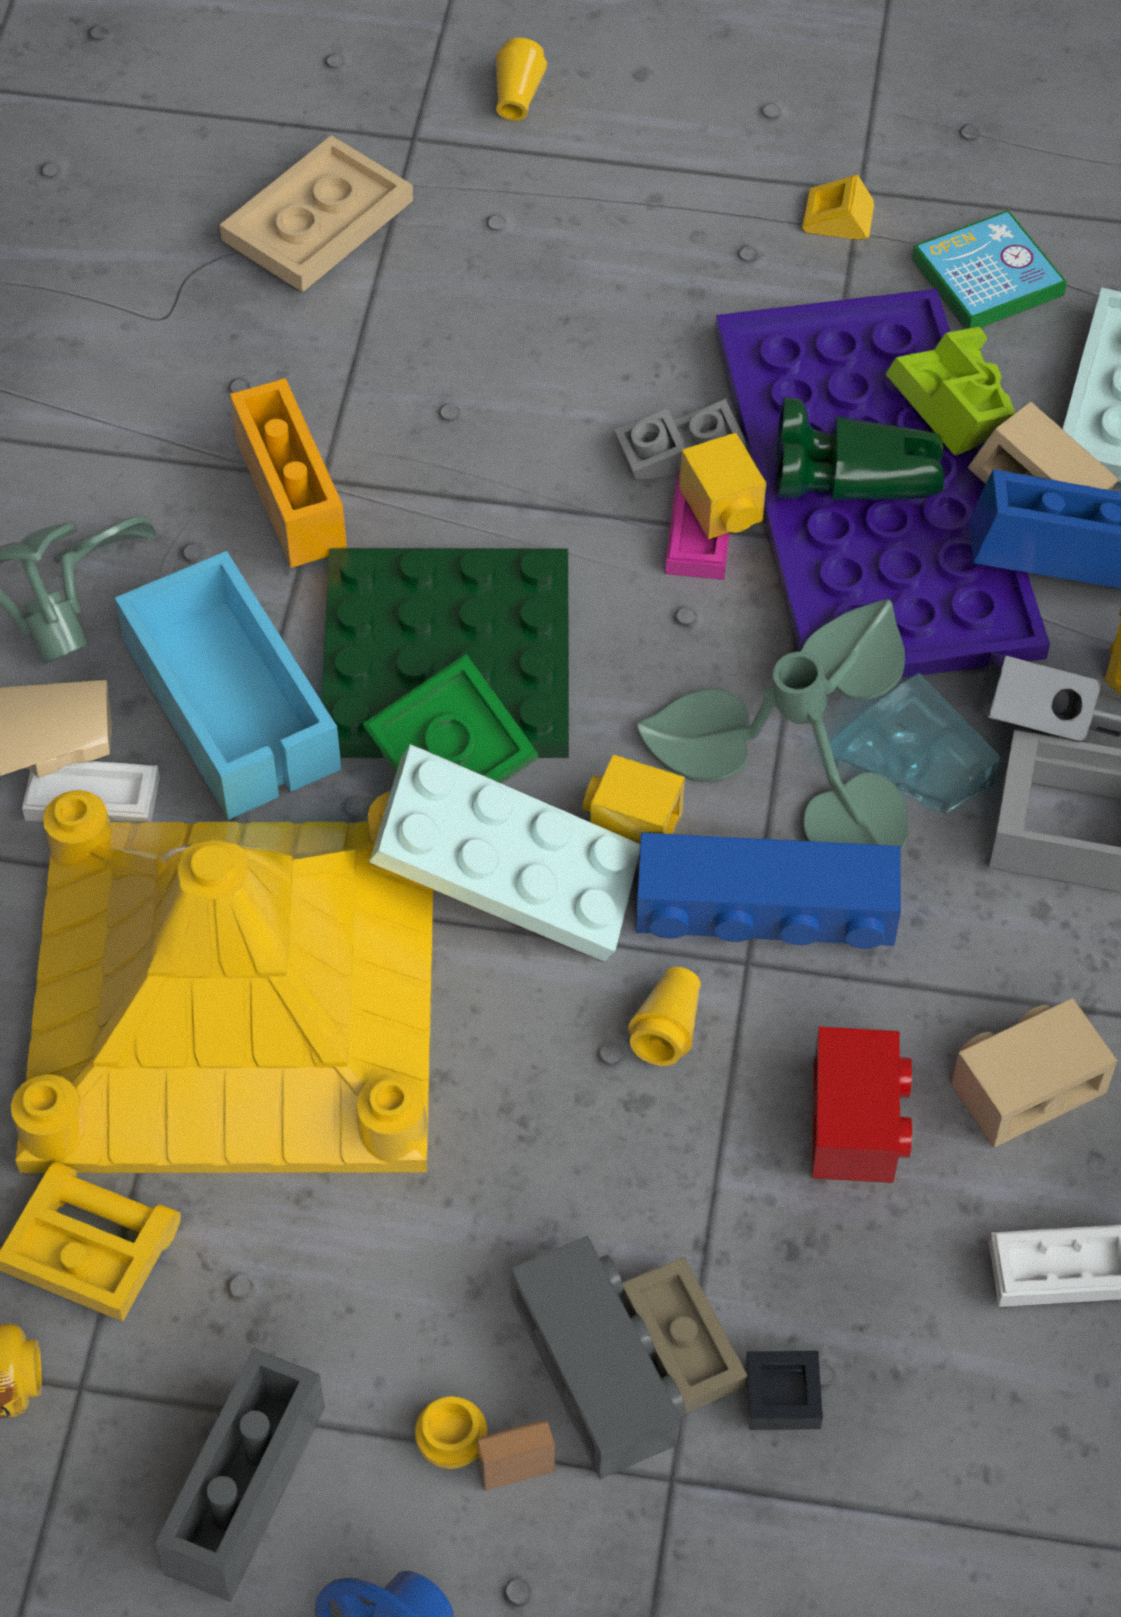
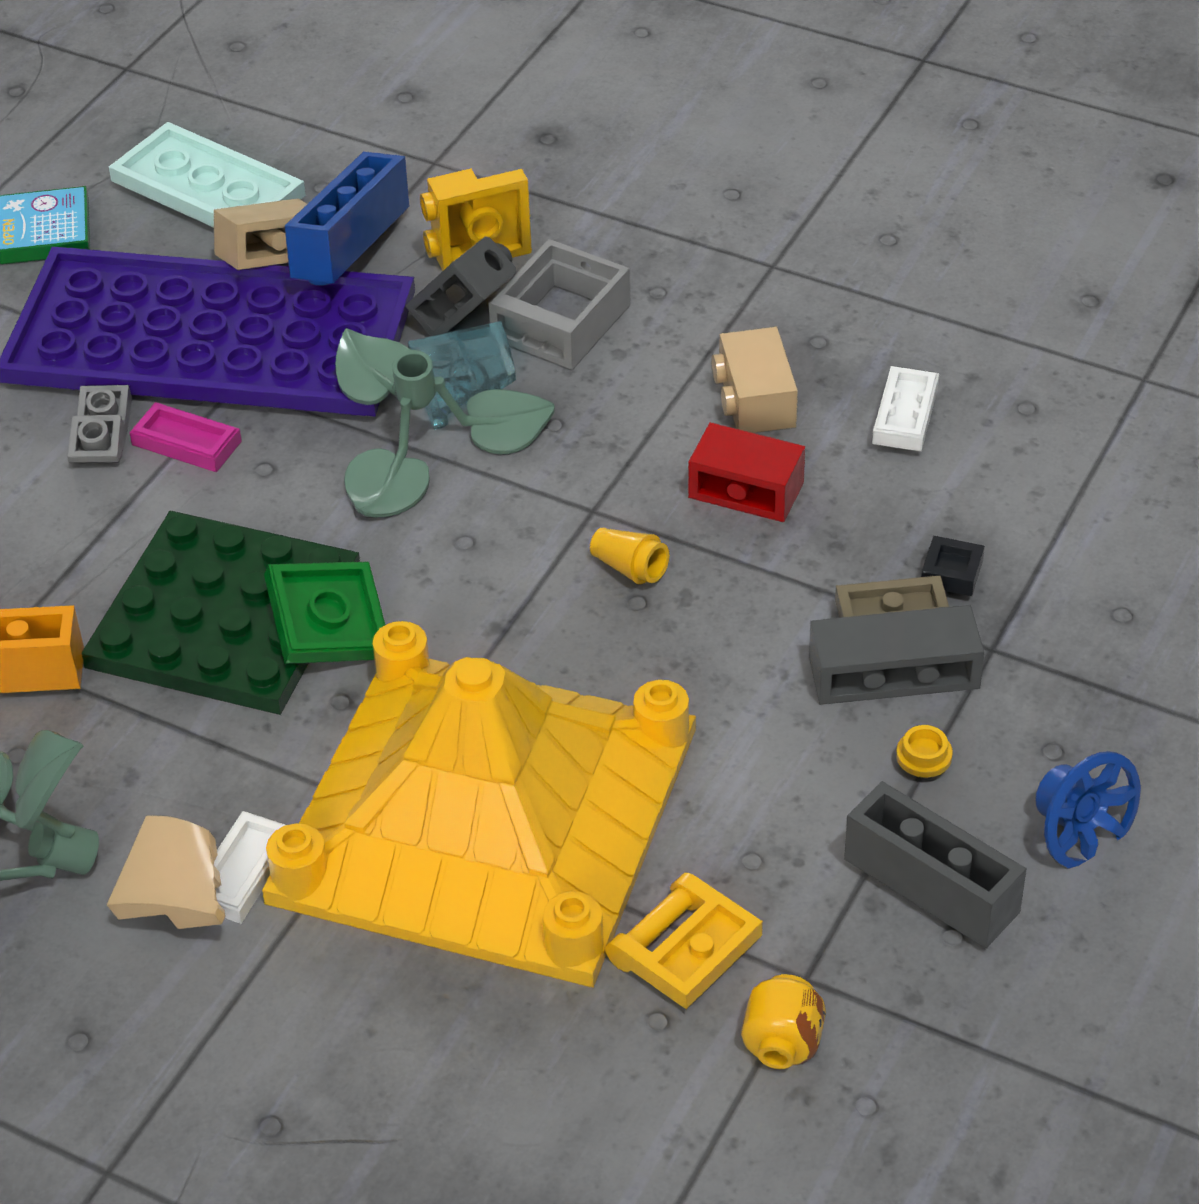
camera: 70 degrees left, 10 degrees down
medium azure piece [115,551,341,820] -> none
light aqua plate [369,744,641,962] -> none
medium nougat tile [477,1420,555,1491] -> none
yellow brick [583,754,685,855] -> none
blue brick [636,833,901,949] -> none
yellow brick [679,432,766,539] -> none
dark green piece [775,397,944,500] -> none
lime slope [886,327,1015,456] -> none

